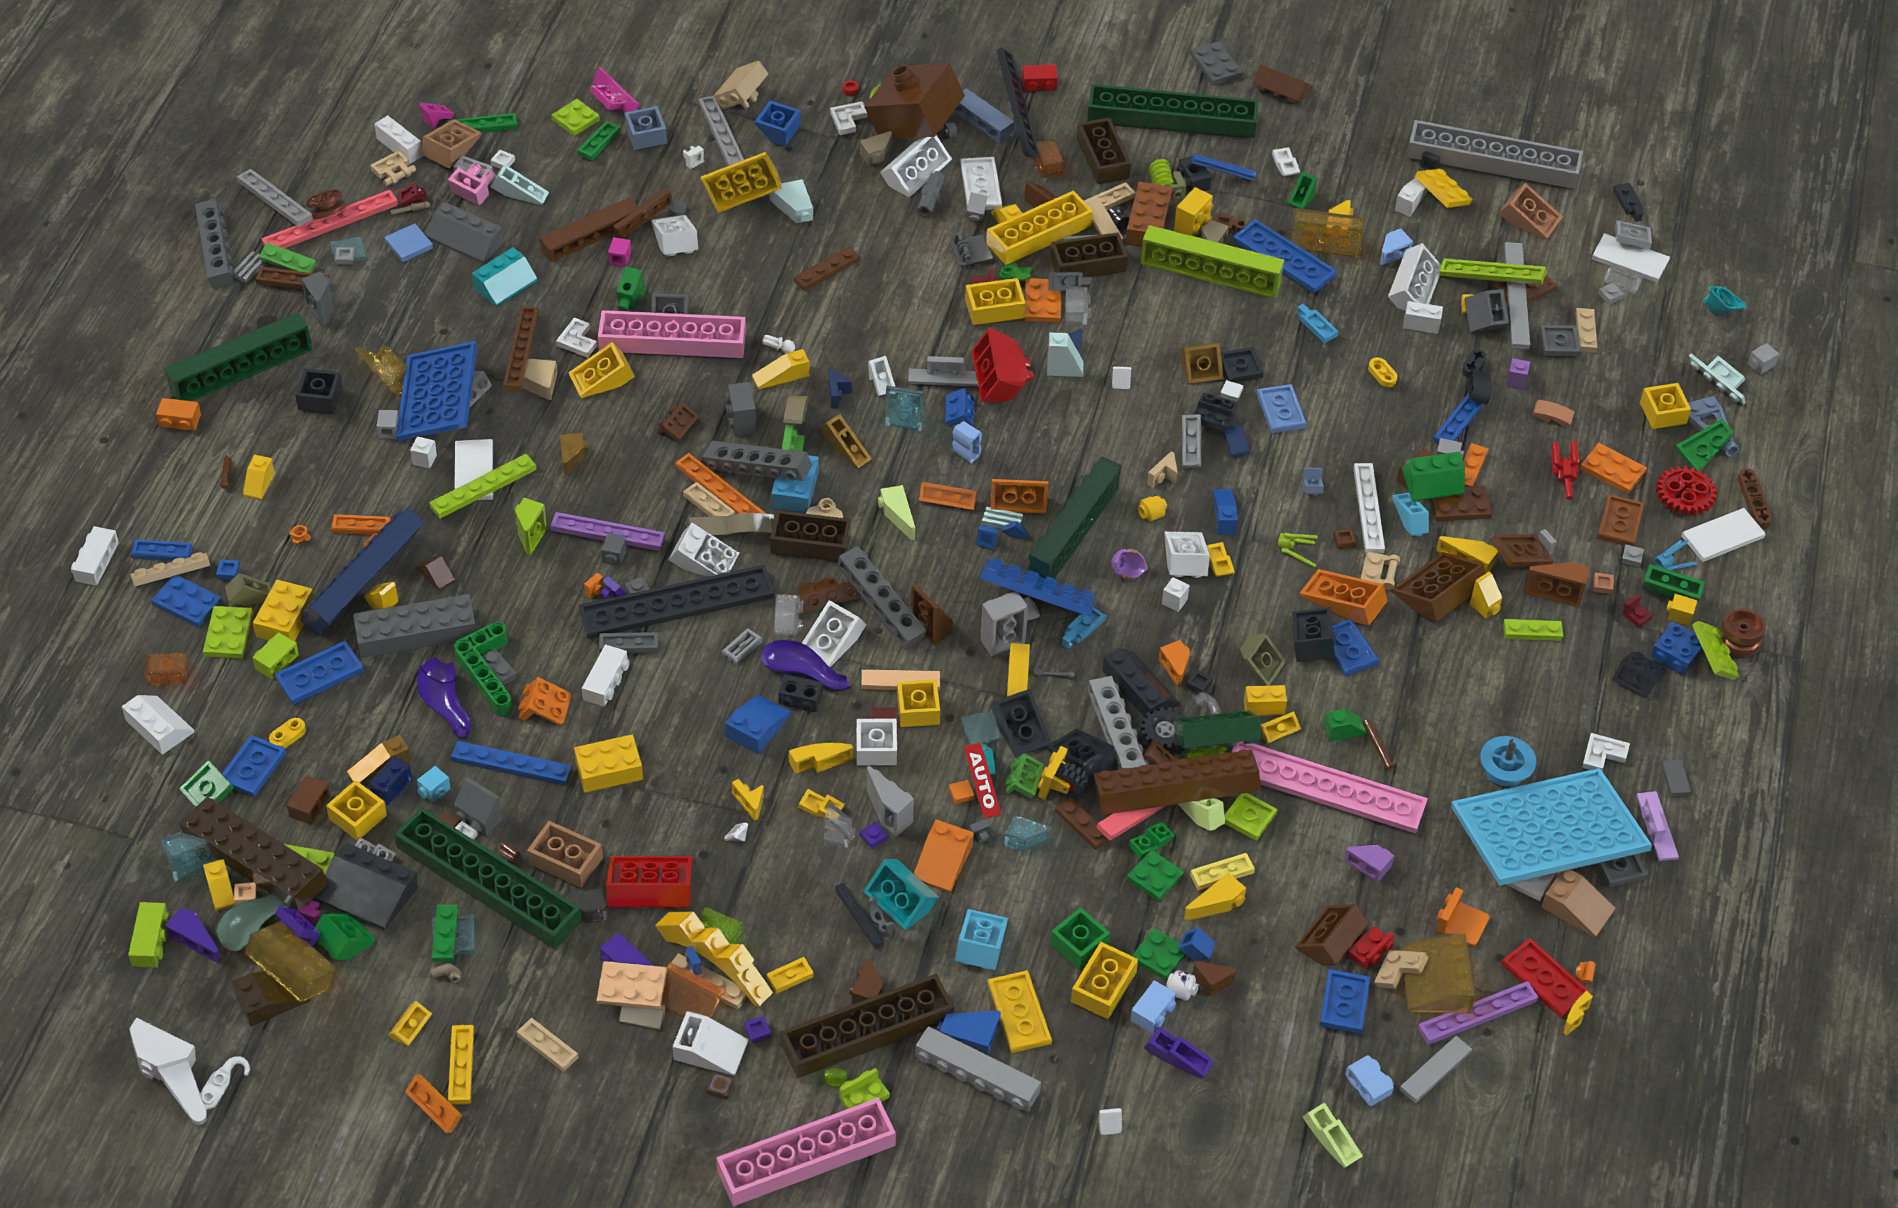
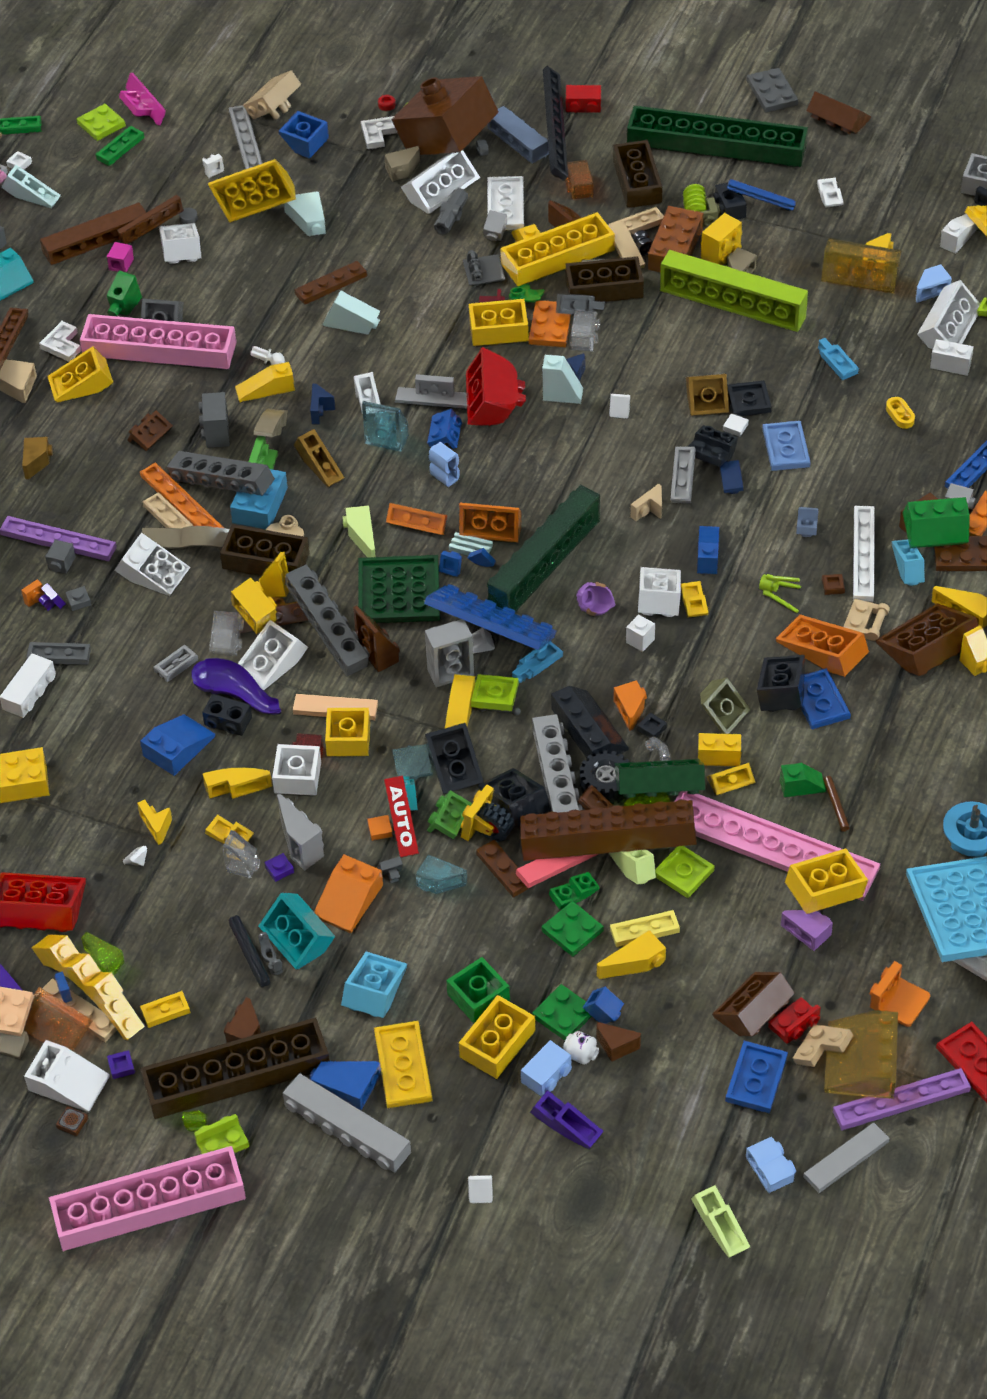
camera: 10 degrees right, 0 degrees up
black plate [579,564,775,639] -> none
sand blue brick [625,106,667,150] -> none
yellow head [1138,495,1167,522] -> none
reddish brown plate [1215,214,1245,233] -> none
blue plate [1233,219,1337,293] -> none
green slope [1288,171,1318,210] -> none
none -> yellow brick [231,577,277,635]
none -> yellow slope [259,552,289,597]
none -> light aqua slope [322,290,380,334]
none -> dark green plate [358,555,440,623]
none -> lime plate [471,674,519,711]
none -> yellow brick [785,848,868,914]

